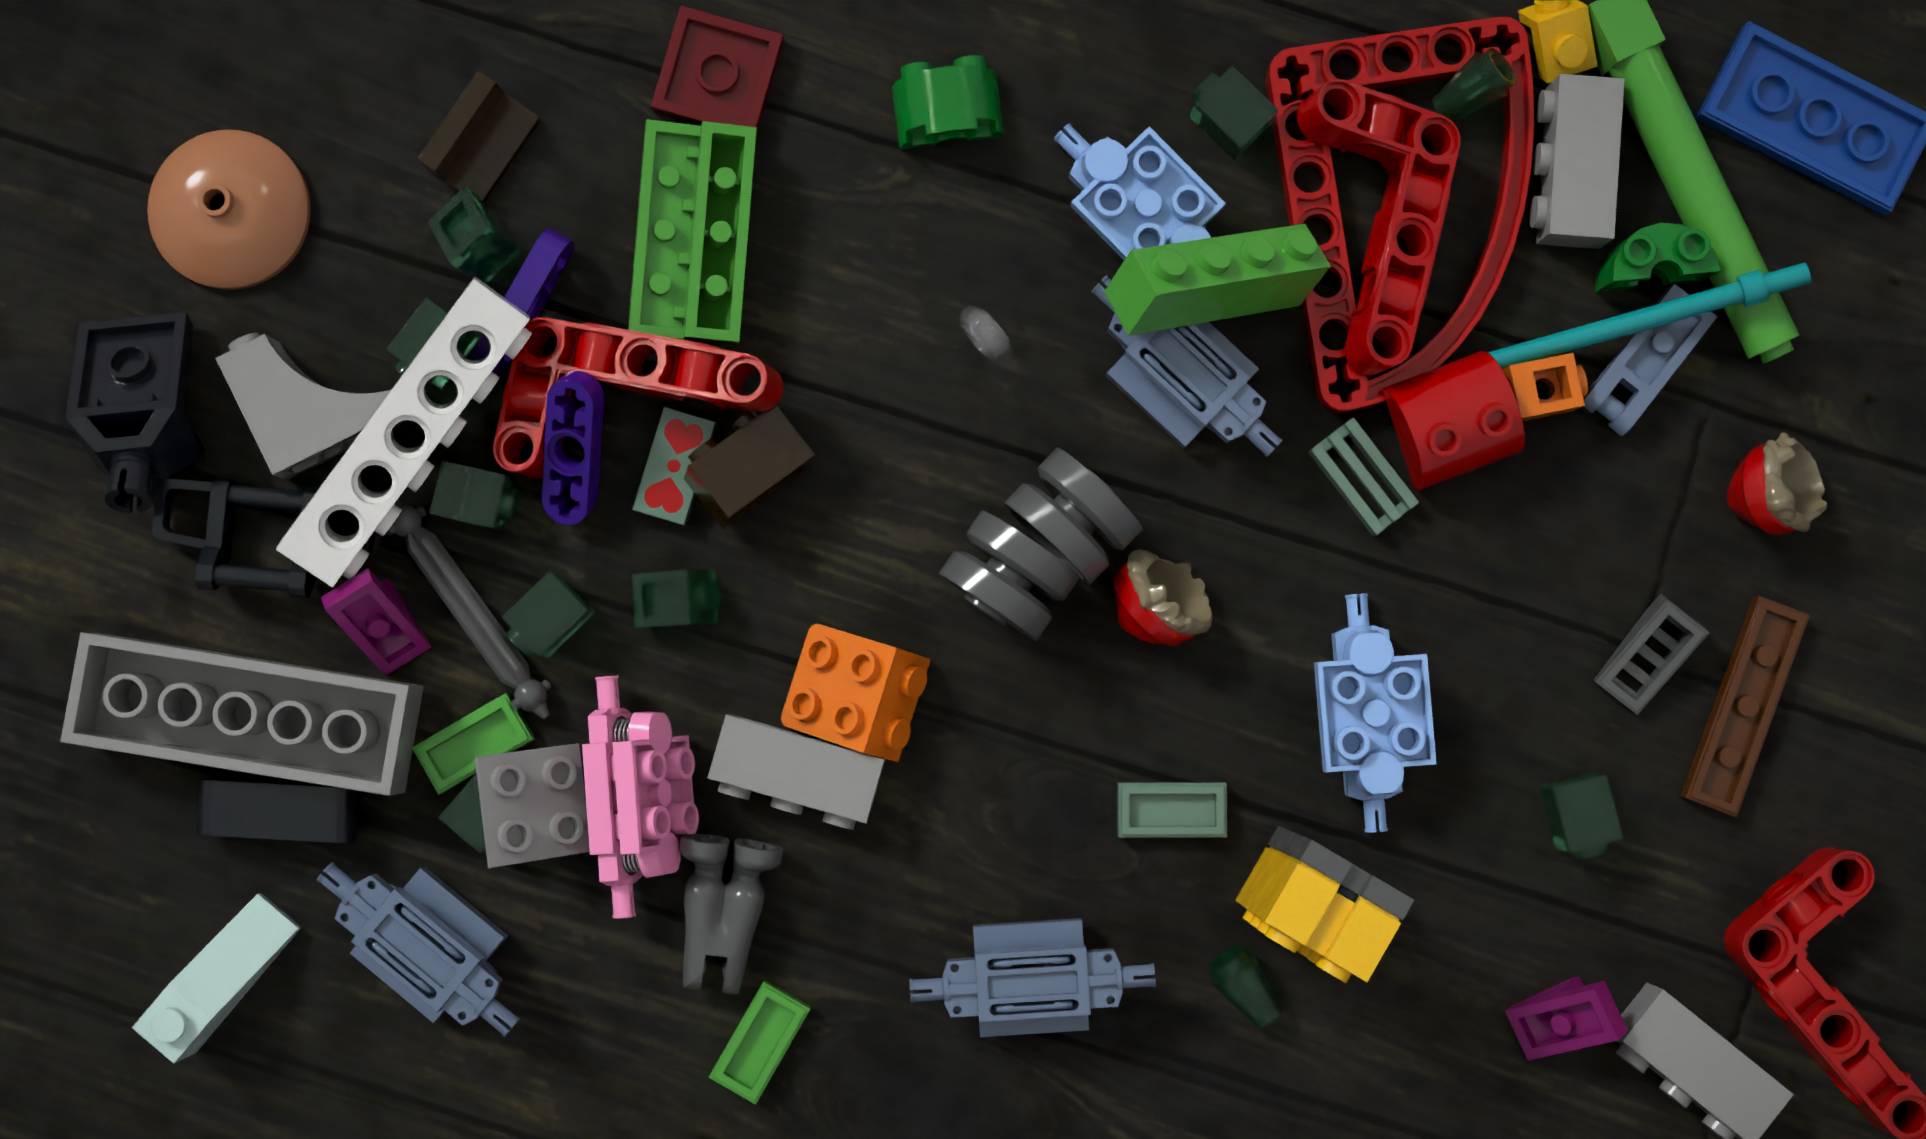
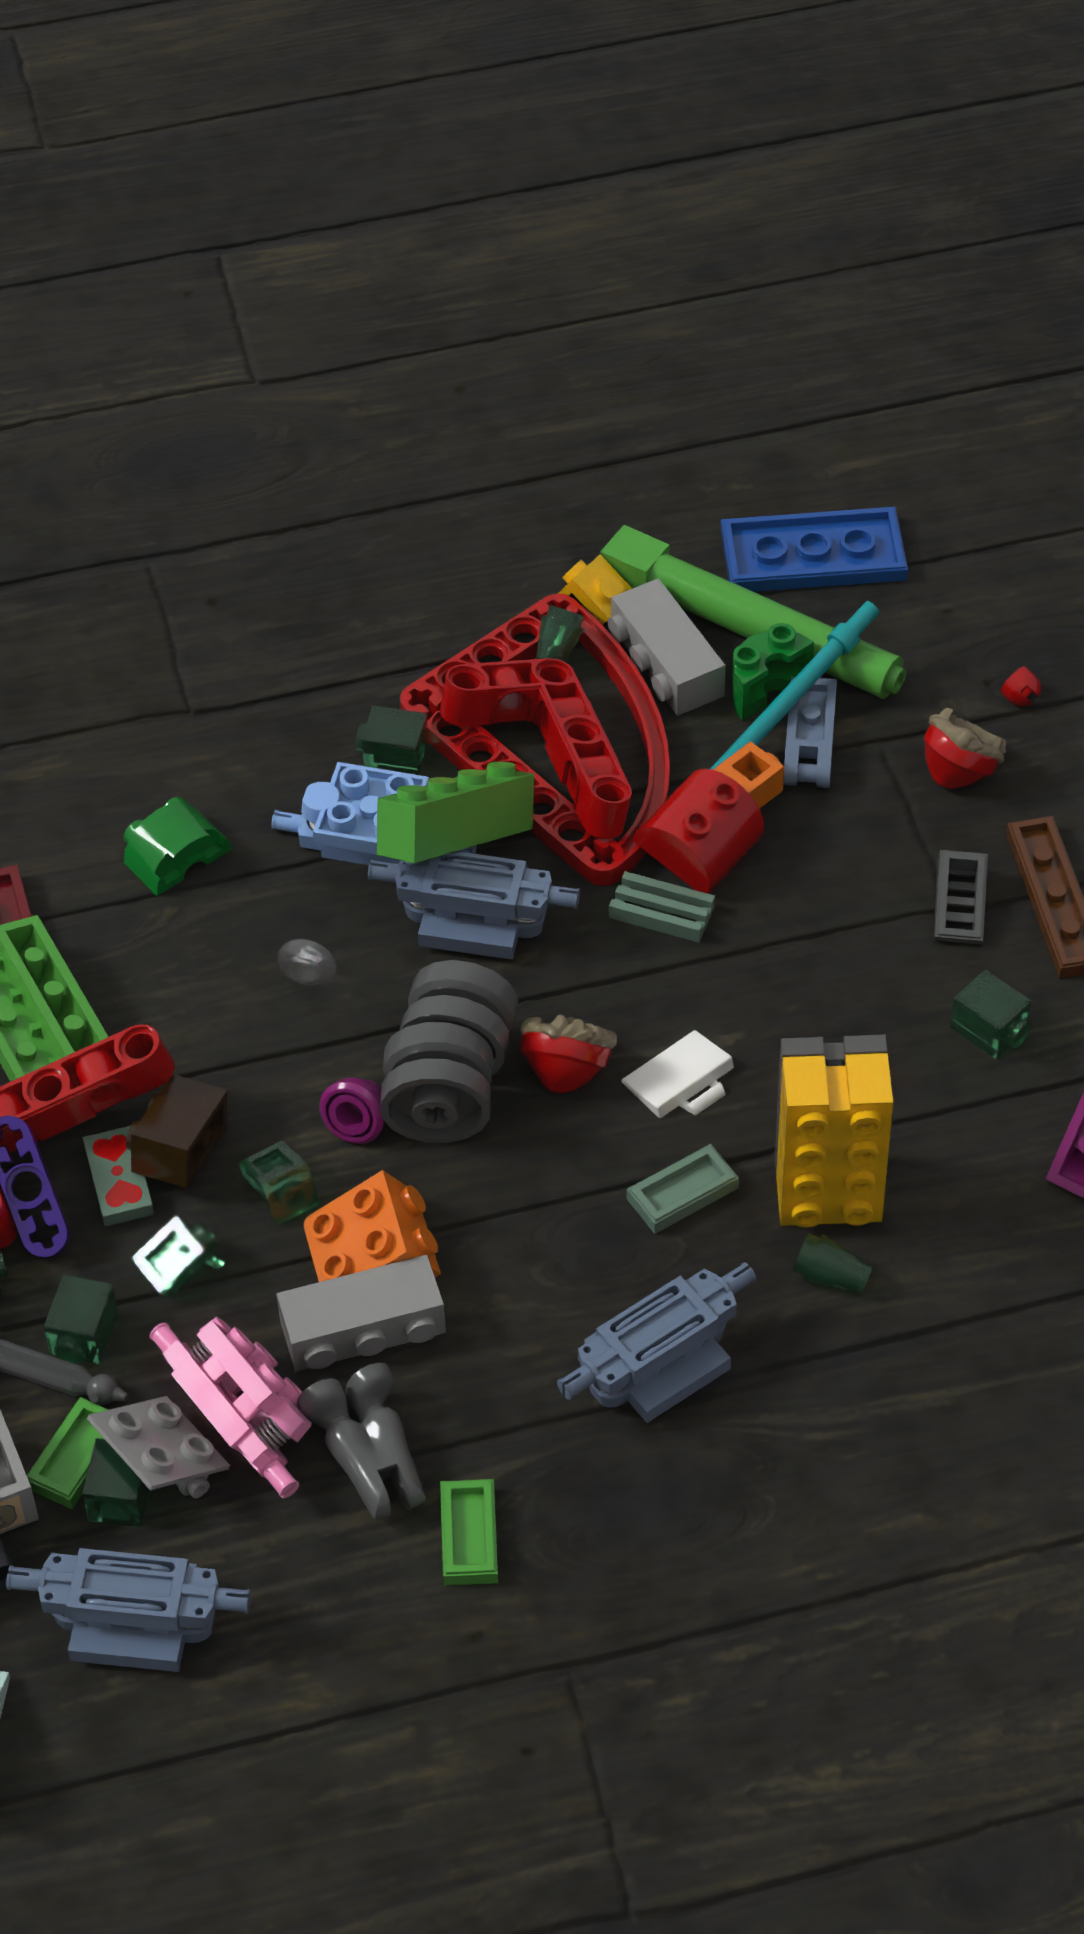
camera: 25 degrees left, 35 degrees down
light blue piece [1314,593,1436,833] -> none
none -> clear green bracket [238,1140,320,1225]
none -> magenta brick [319,1077,385,1145]
none -> white piece [621,1030,734,1118]
none -> red hinge [1000,666,1041,707]

